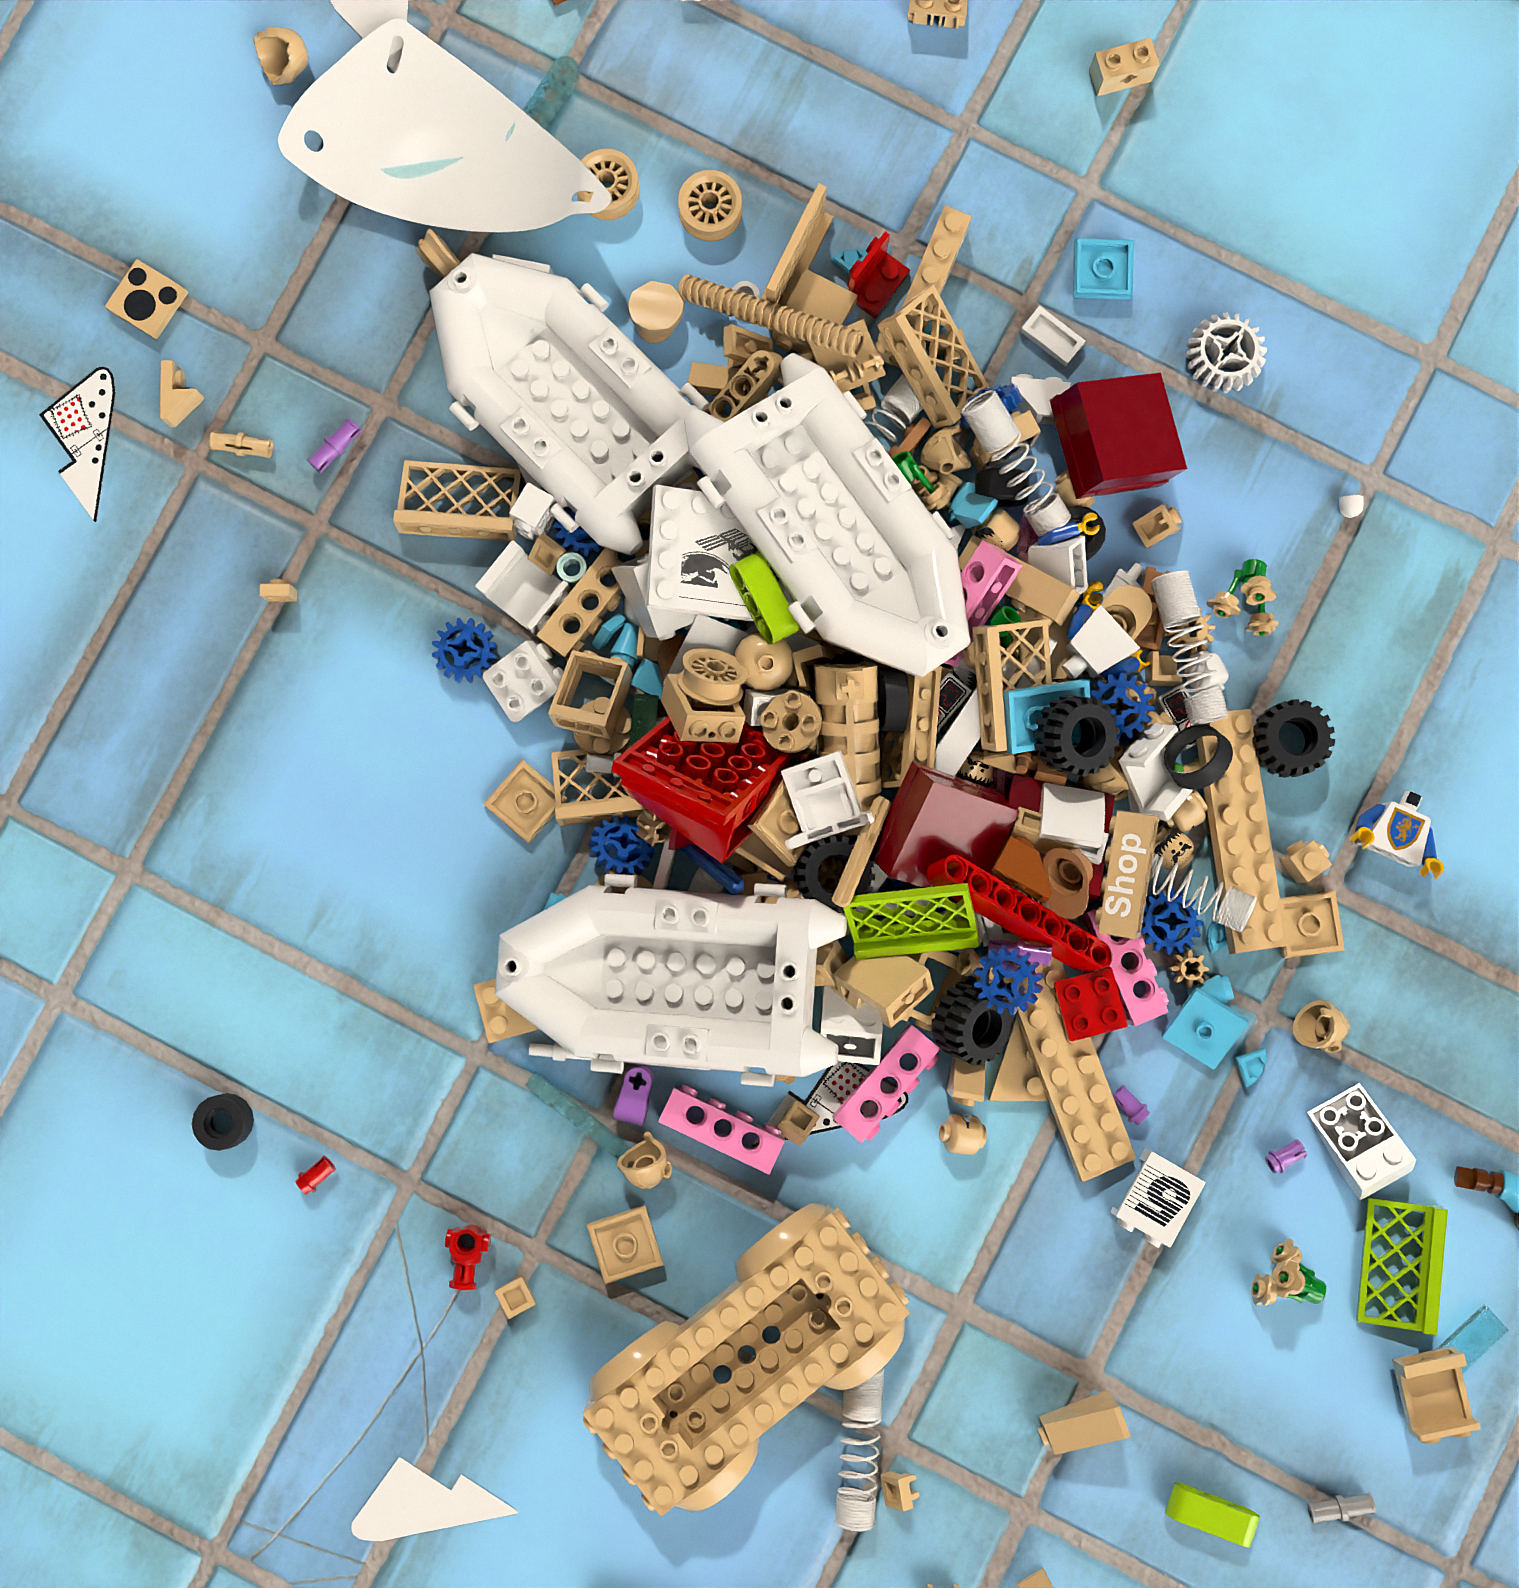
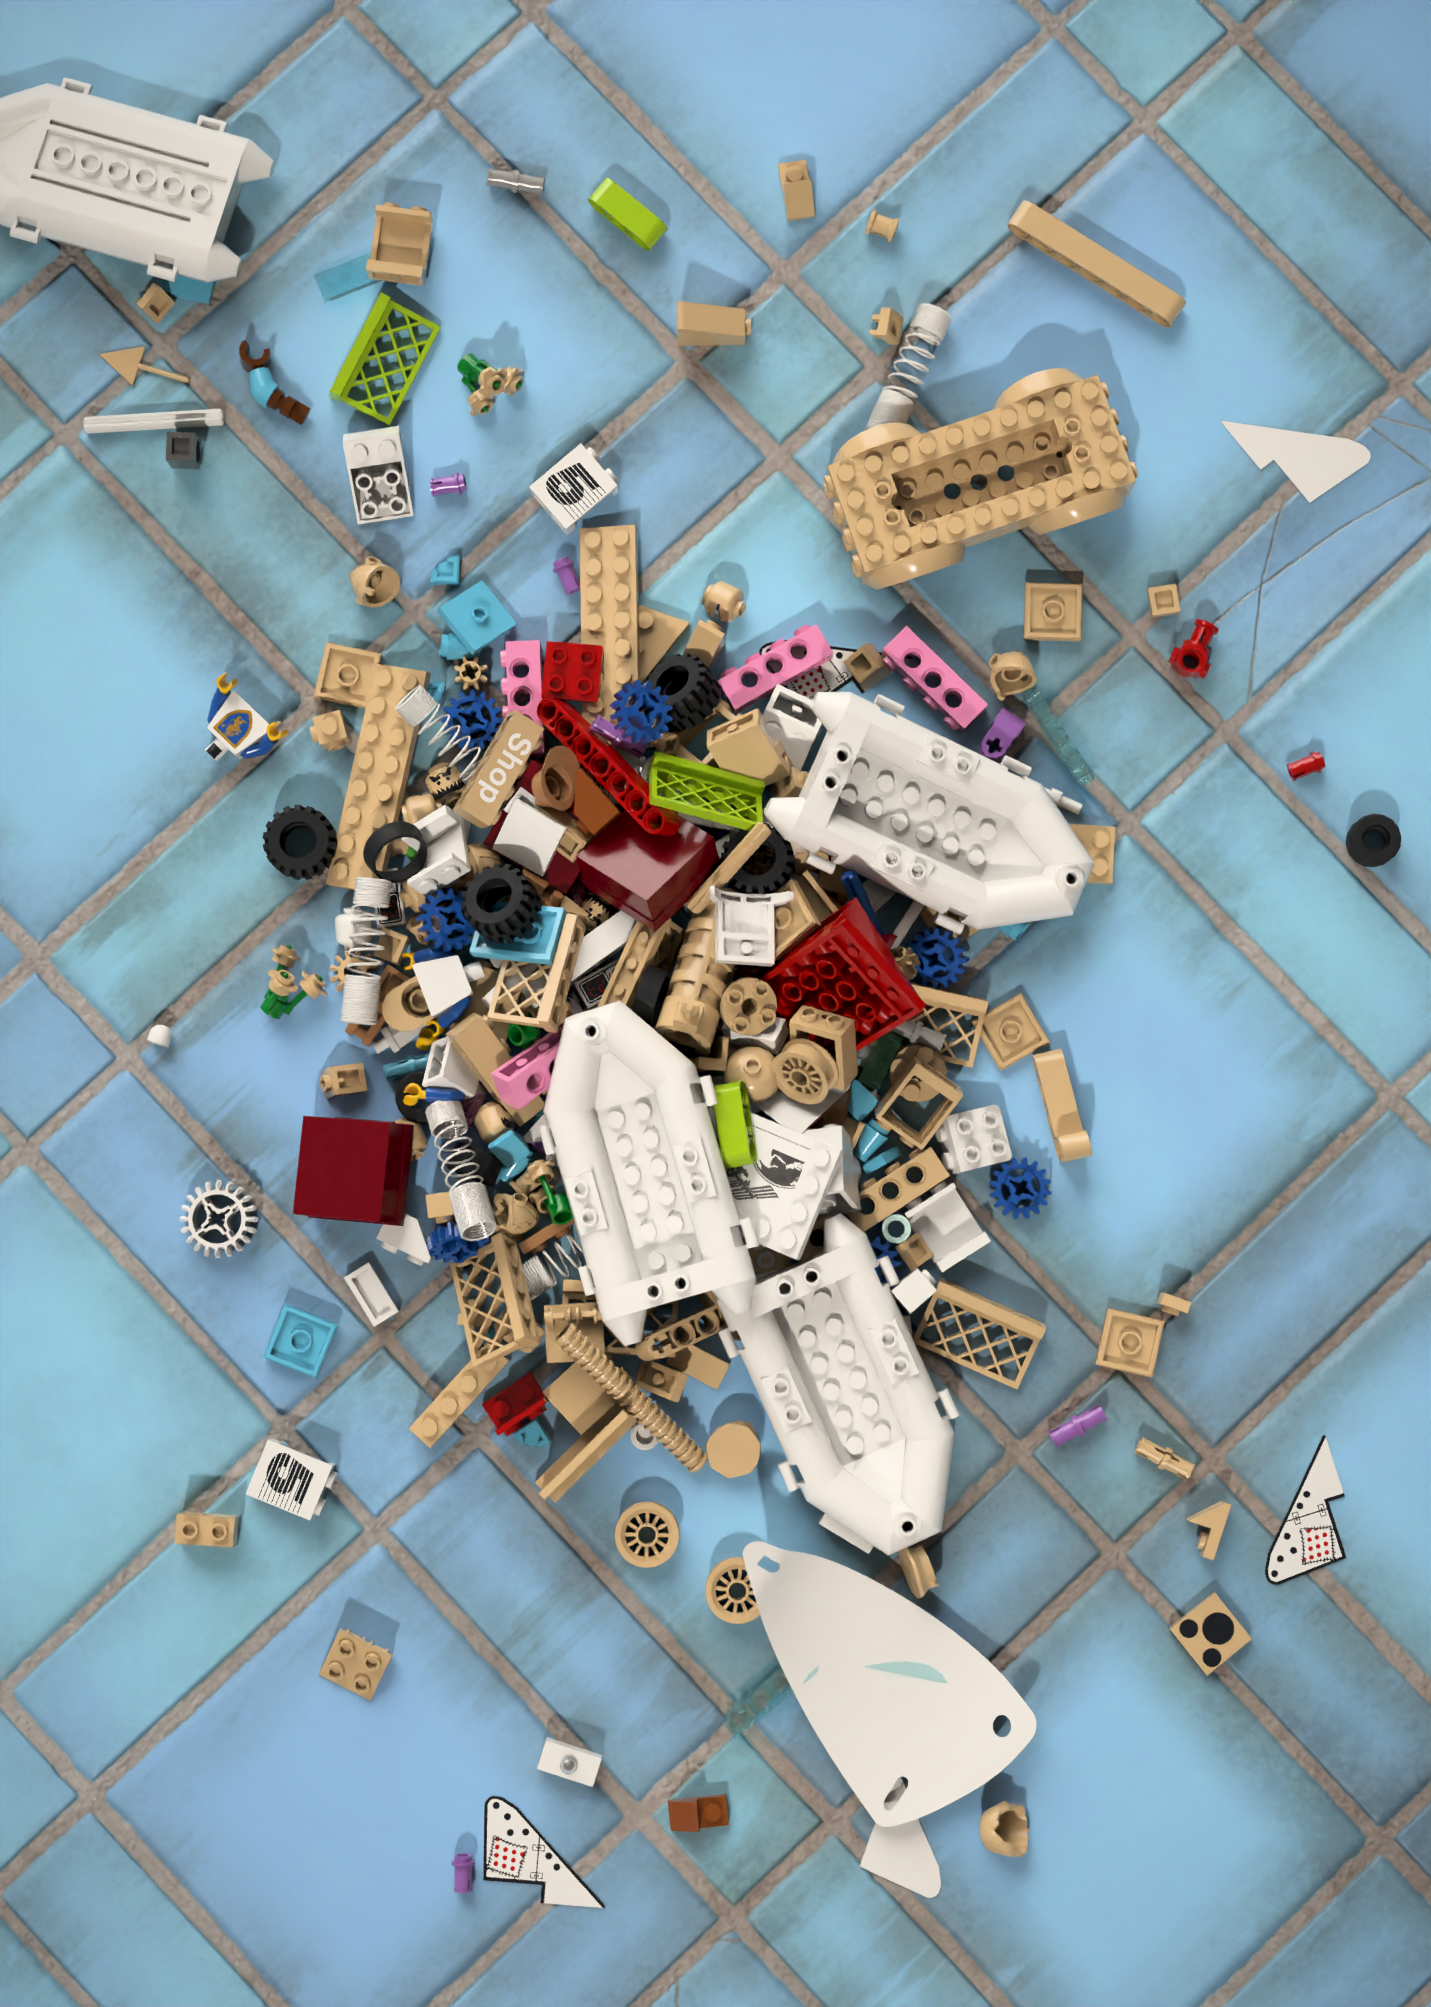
camera: 160 degrees left, 0 degrees up
none -> white panel [246,1438,337,1520]
none -> medium azure pin [383,1053,430,1082]
none -> tan beam [1032,1048,1092,1164]
none -> tan tile [1095,1308,1165,1378]

